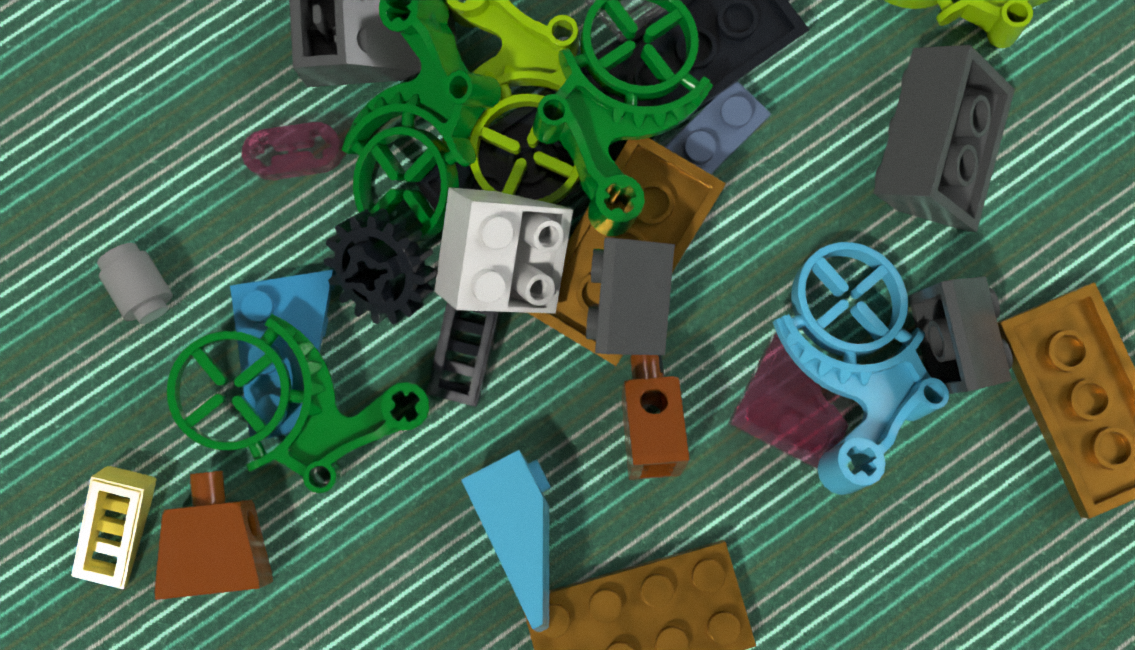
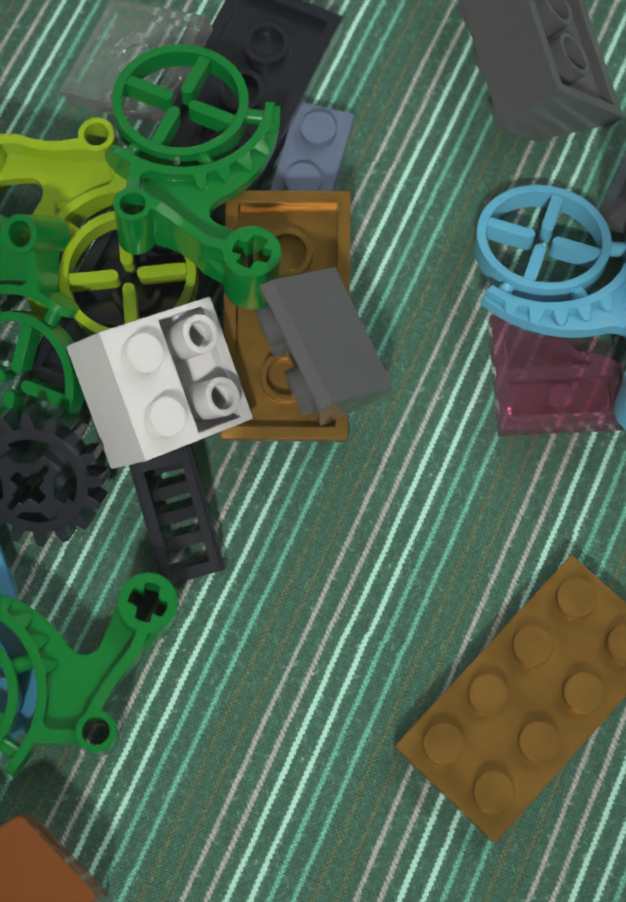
camera: 25 degrees left, 10 degrees down
medium azure slope [461,450,551,633] -> none
dark orange torso [622,355,690,480] -> none

